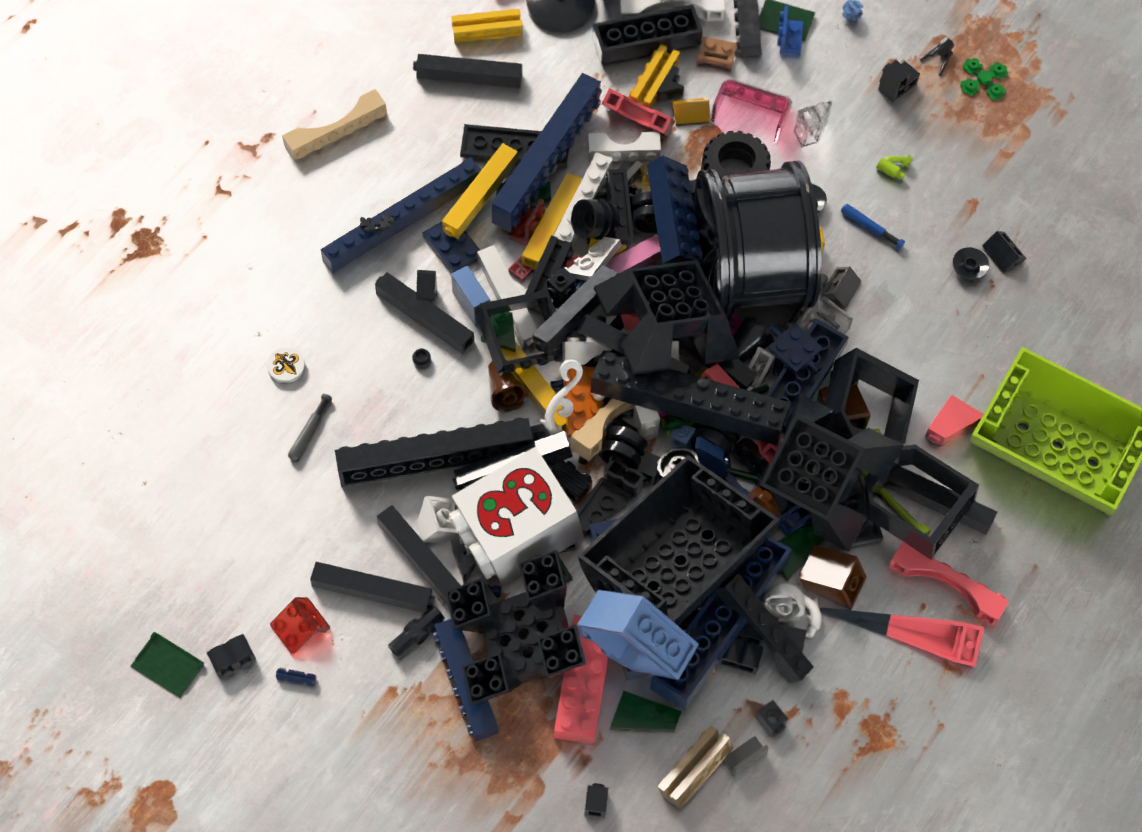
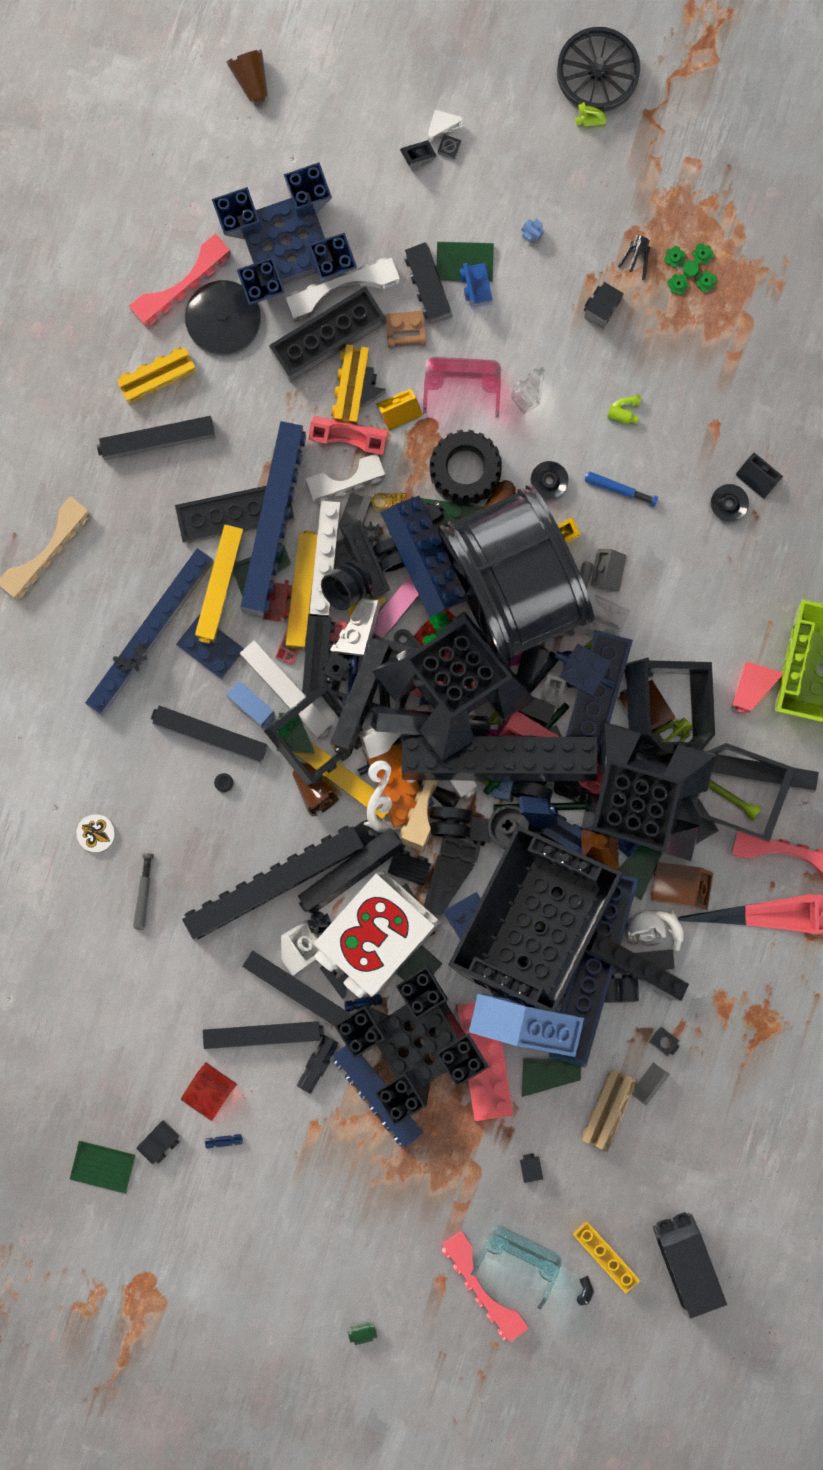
camera: 15 degrees left, 20 degrees up
black slope [416,270,437,300] -> none

